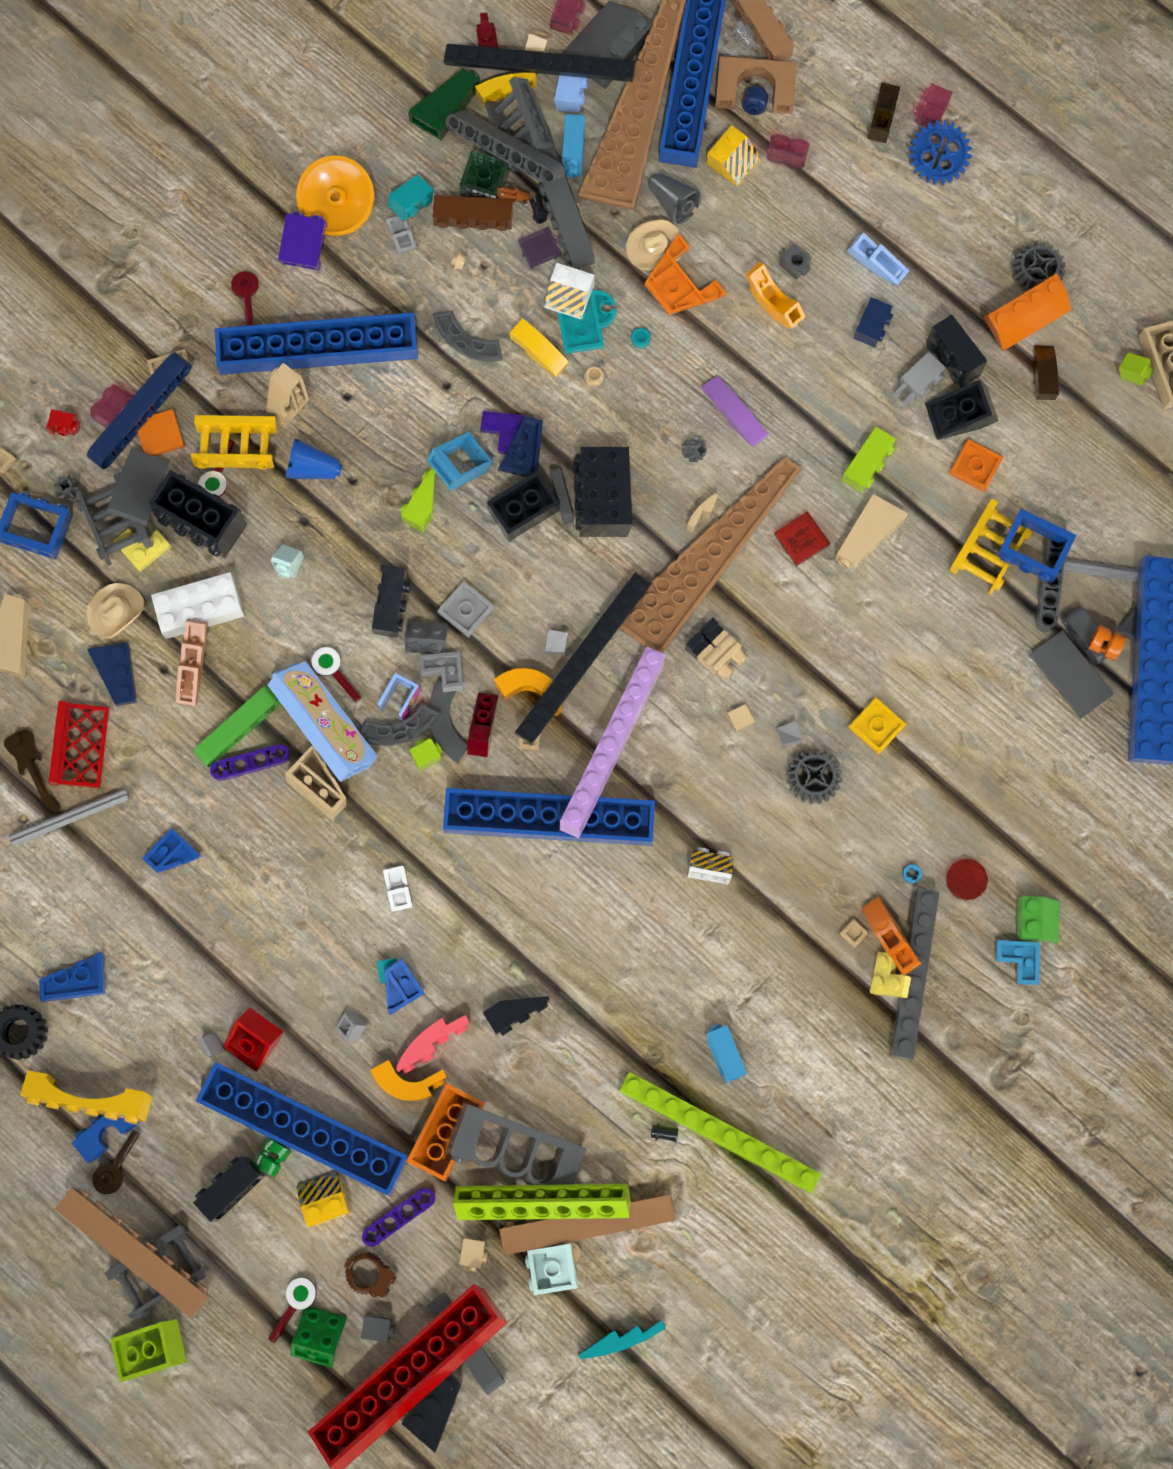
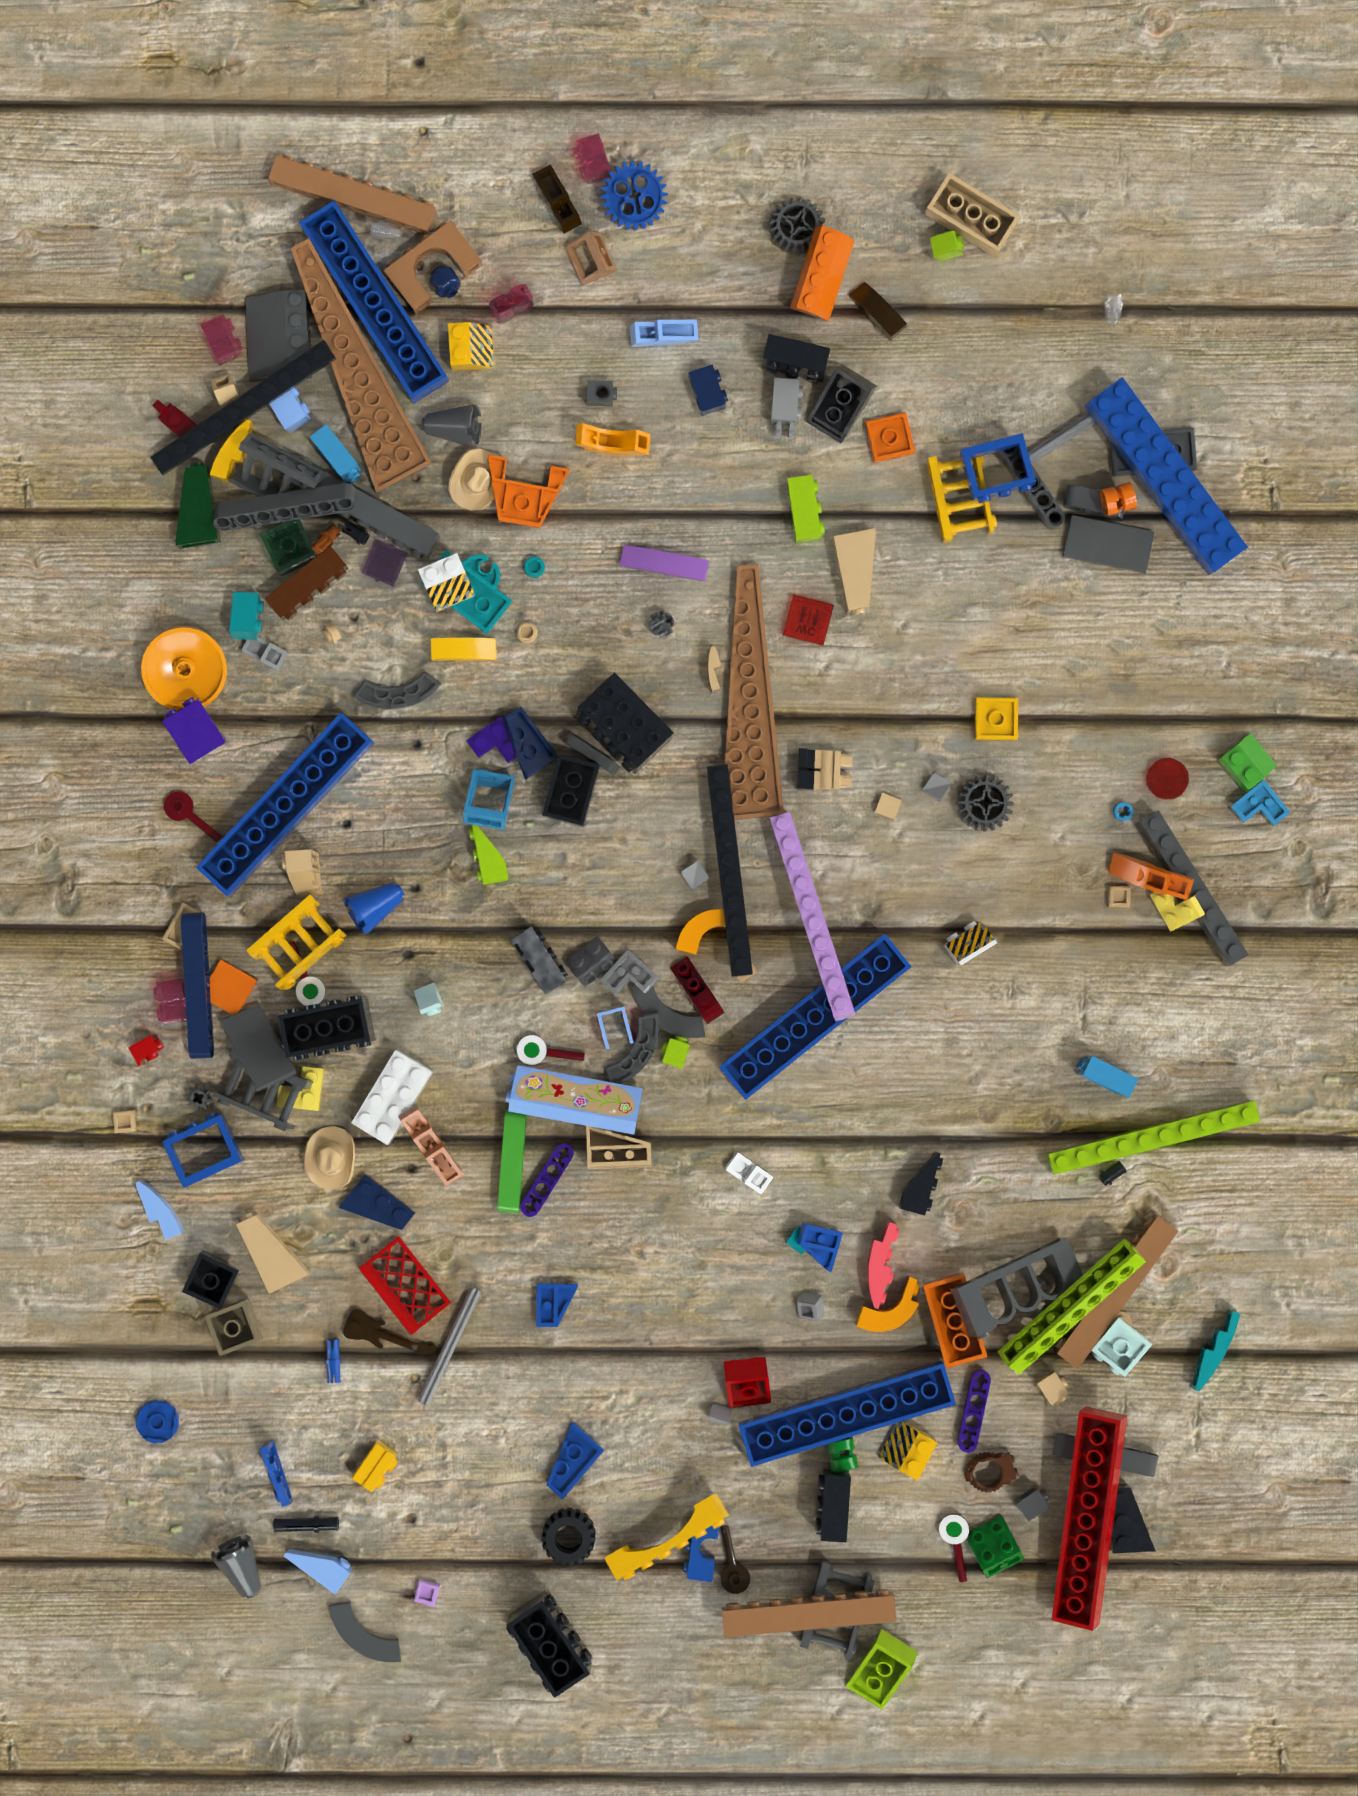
camera: 40 degrees left, 10 degrees up
light grey plate [437,581,495,638] -> none
none -> medium nougat tile [565,232,616,286]

